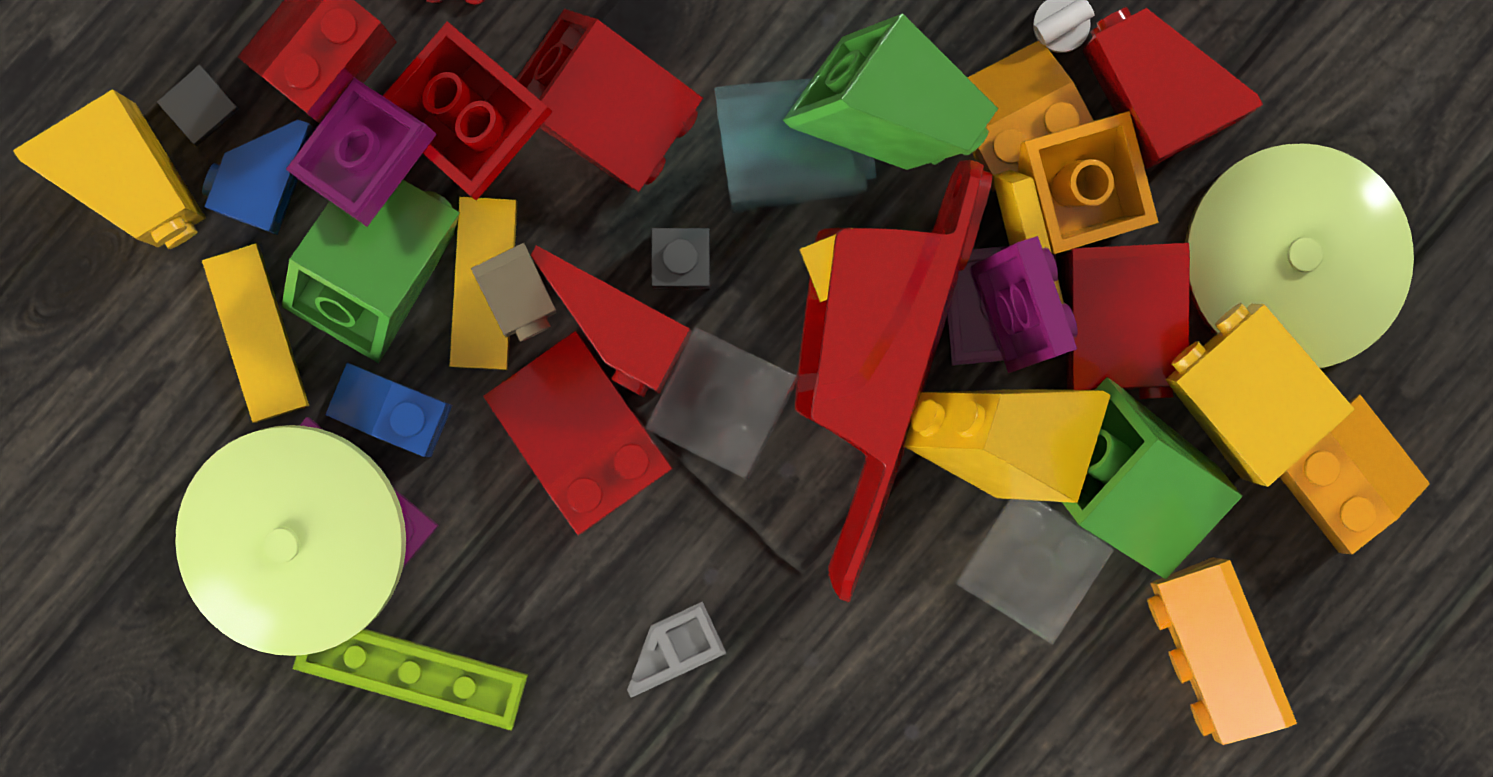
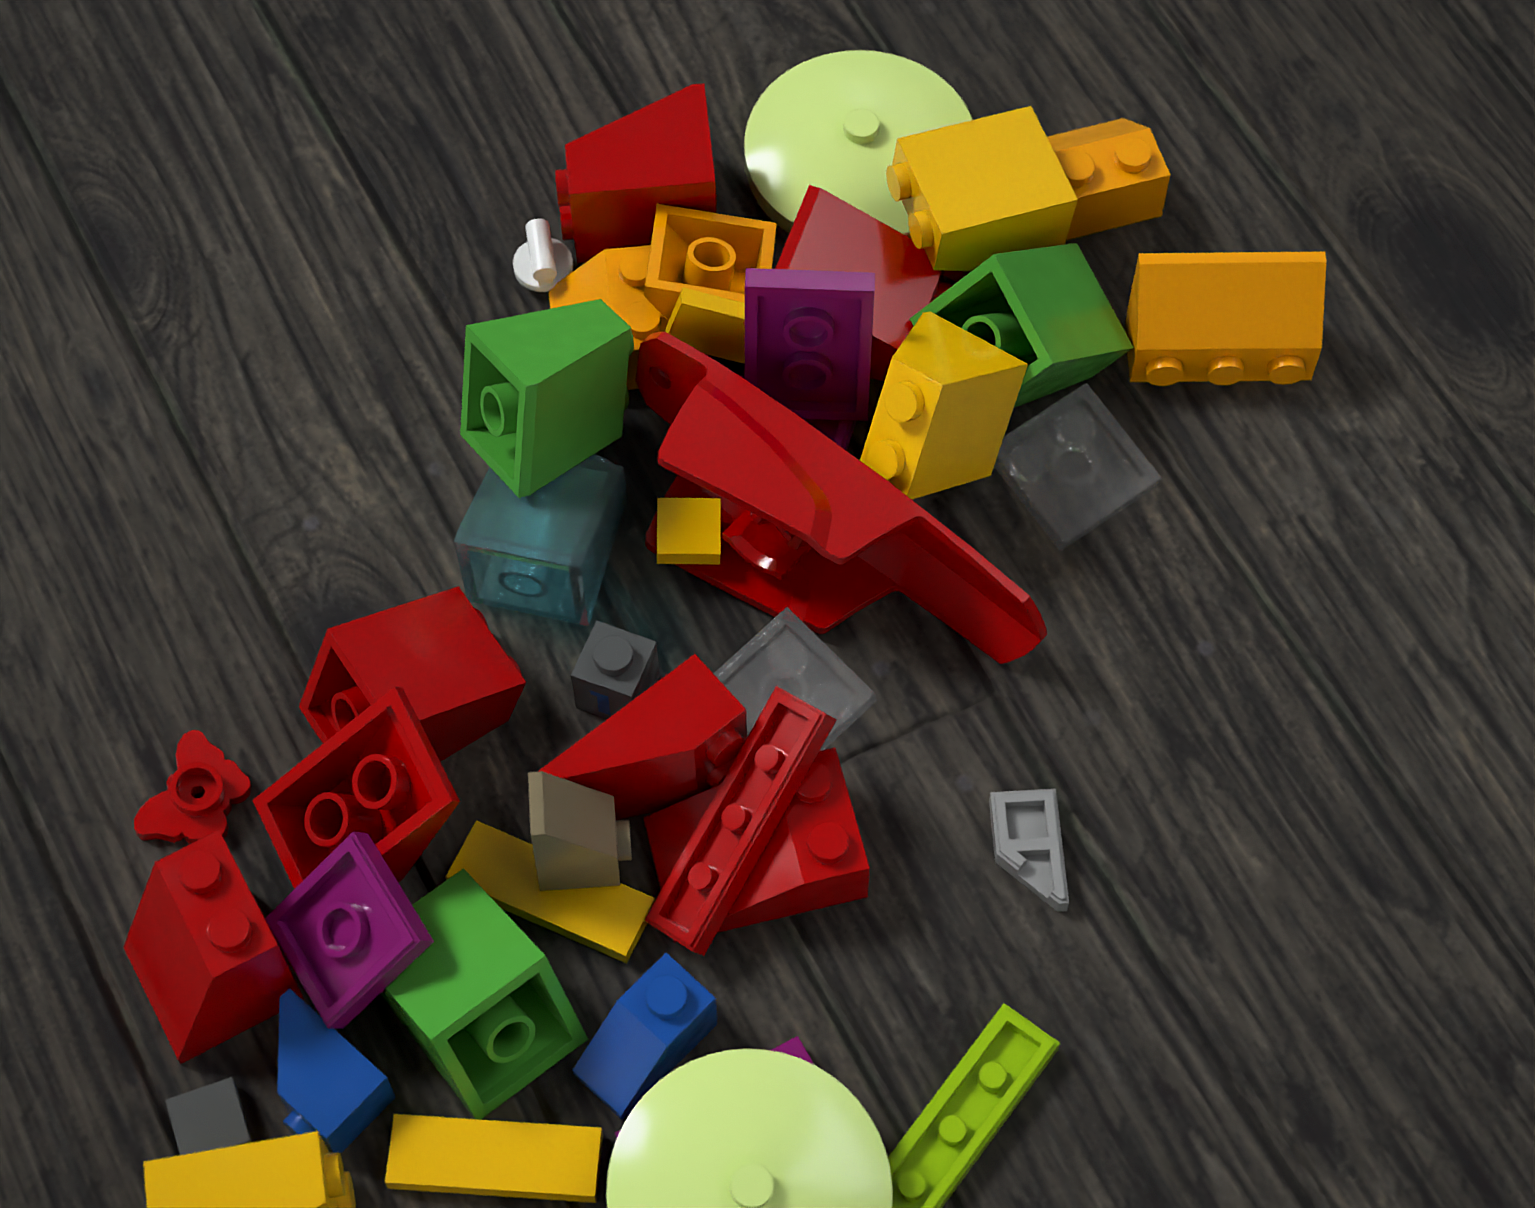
camera: 70 degrees left, 25 degrees down
none -> red tile [644,686,837,956]

